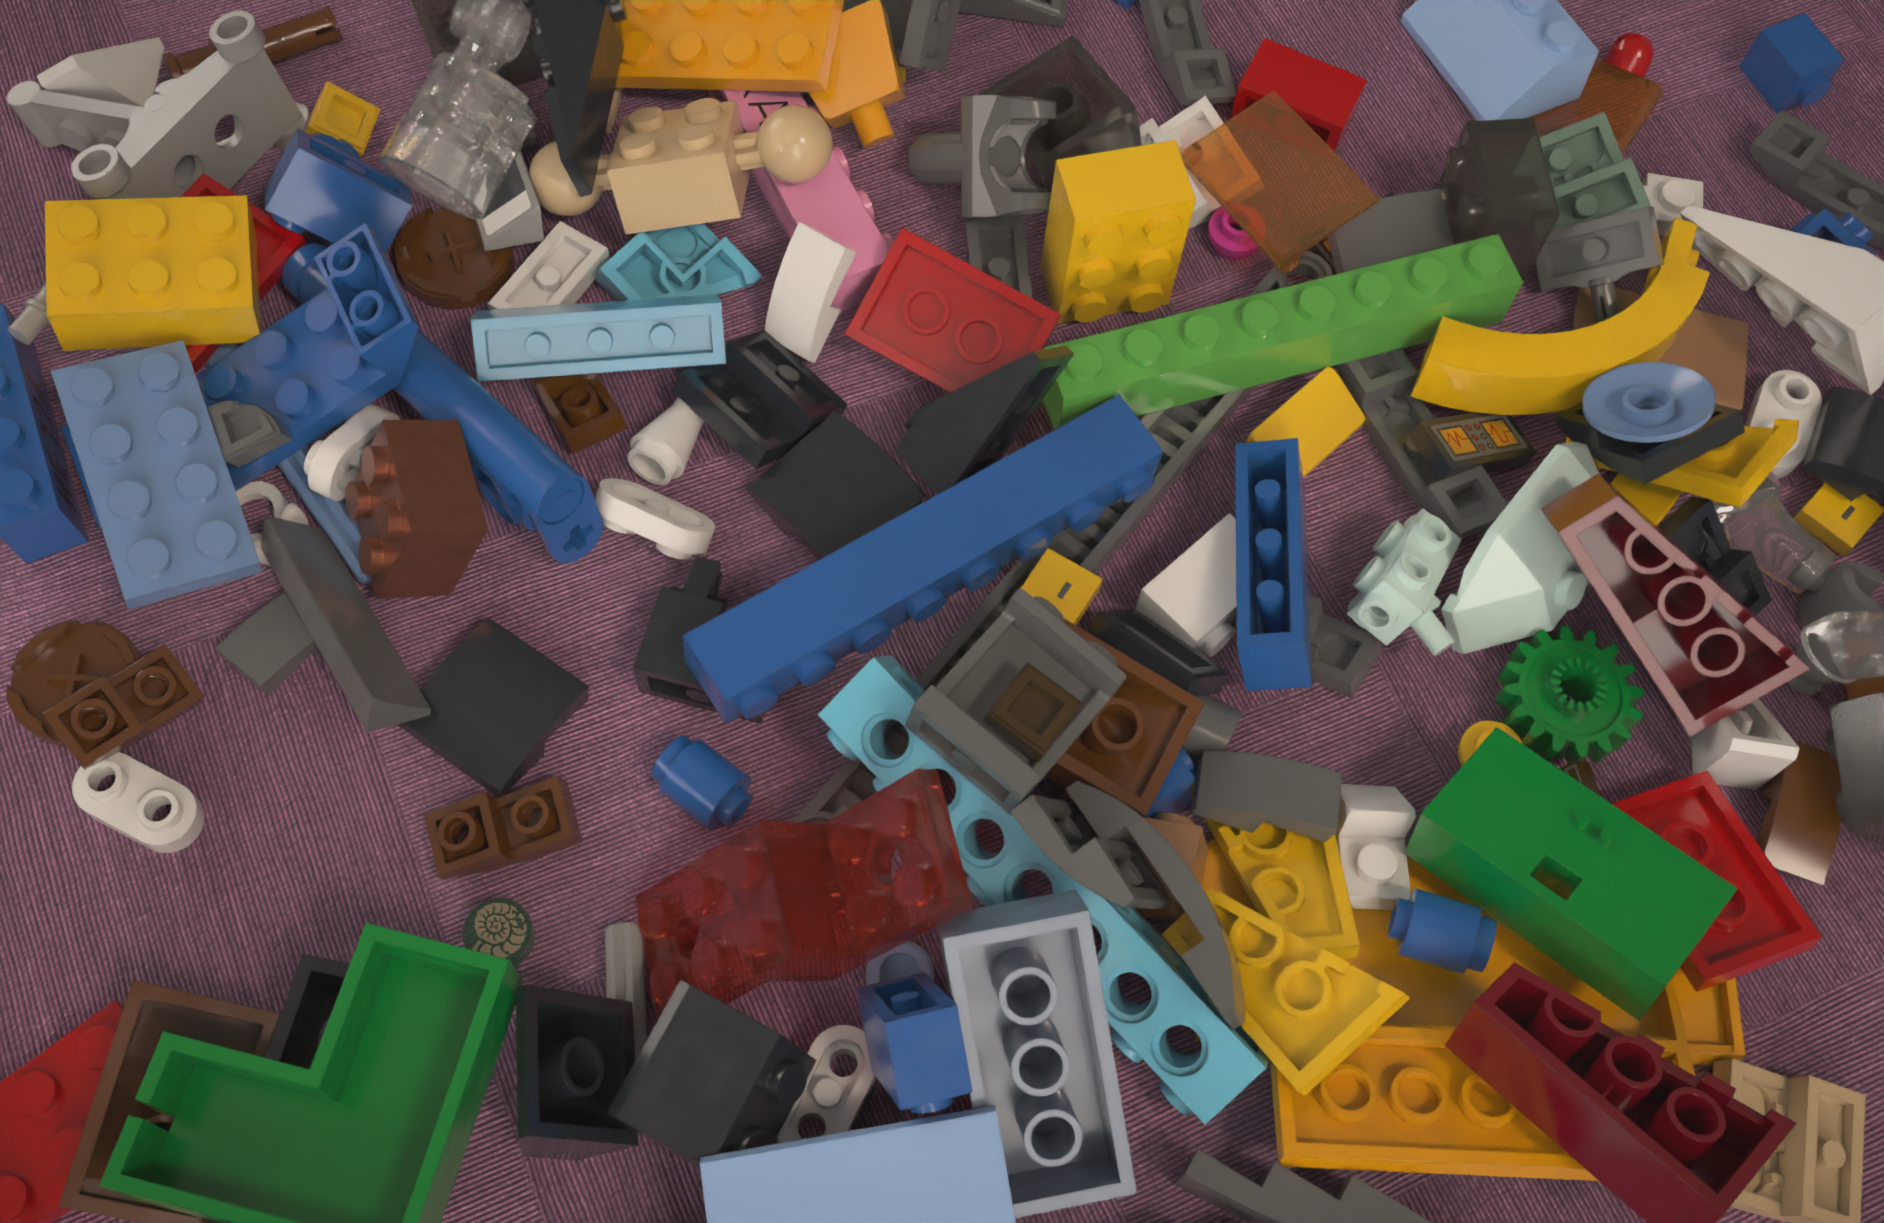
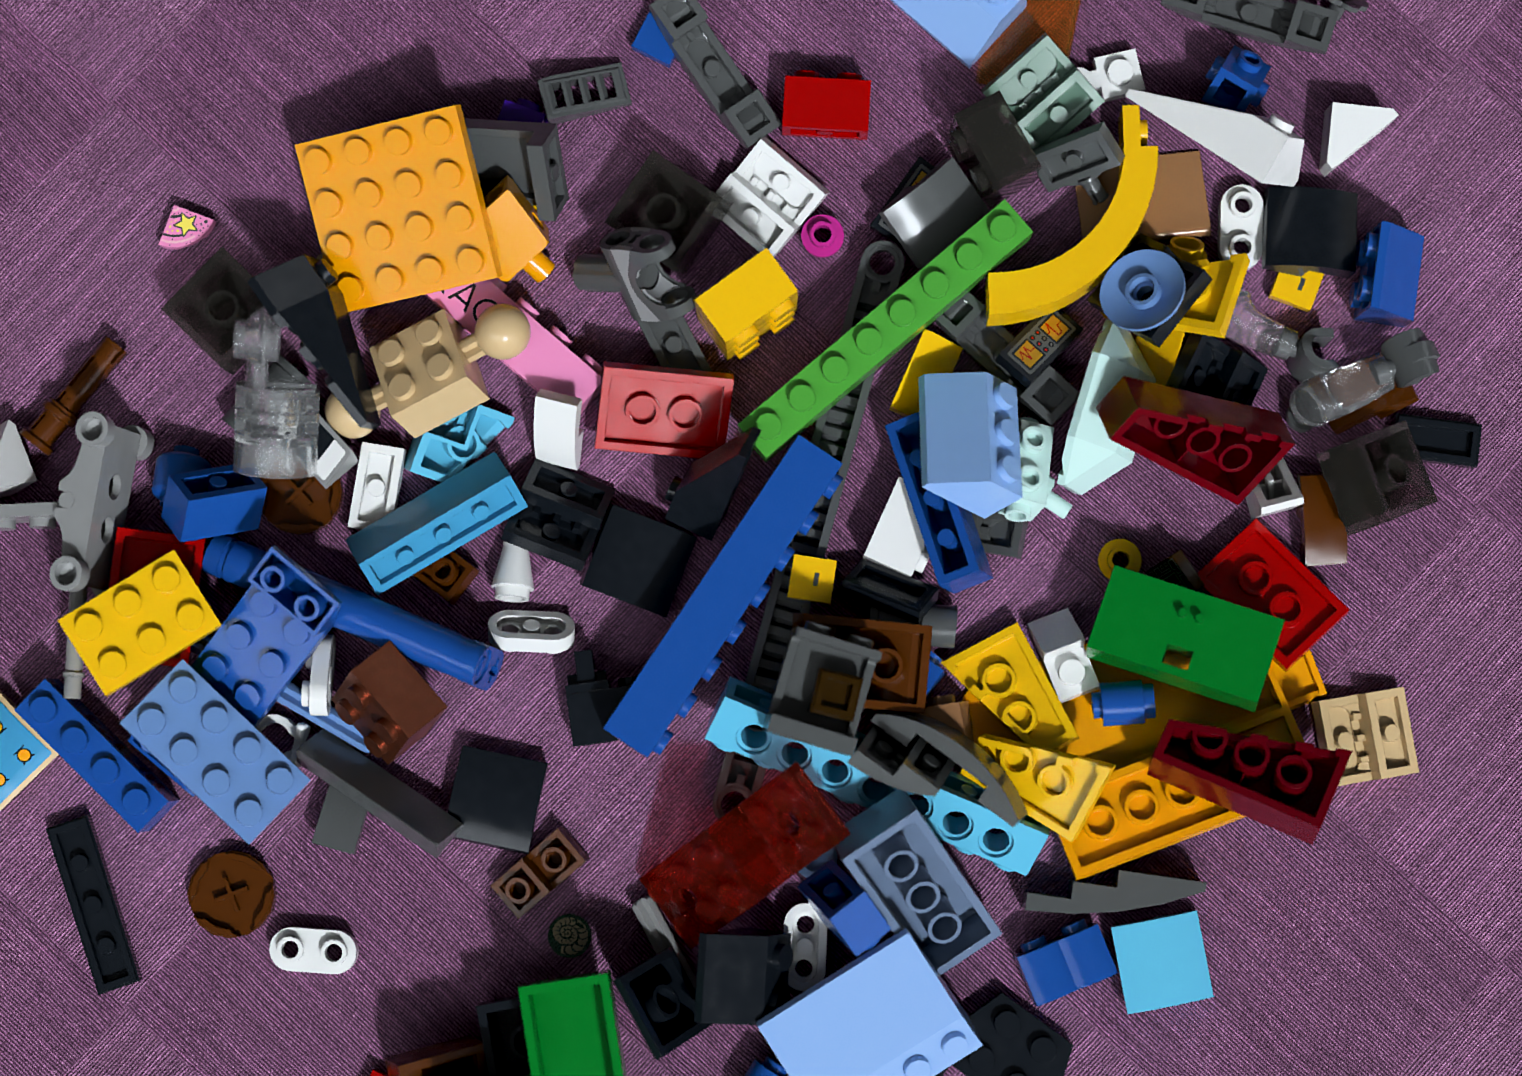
camera: 15 degrees left, 20 degrees up
reddish brown slope [42,644,204,770] -> none
dark grey tile [208,400,293,468] -> none
yellow tile [304,81,381,158] -> none
blue brick [651,735,753,830] -> none
clear orange piece [1181,91,1379,273] -> none
dark grey slope [1191,750,1342,842] -> none
green gear [1495,626,1644,764] -> none
none -> light blue slope [918,372,1023,519]

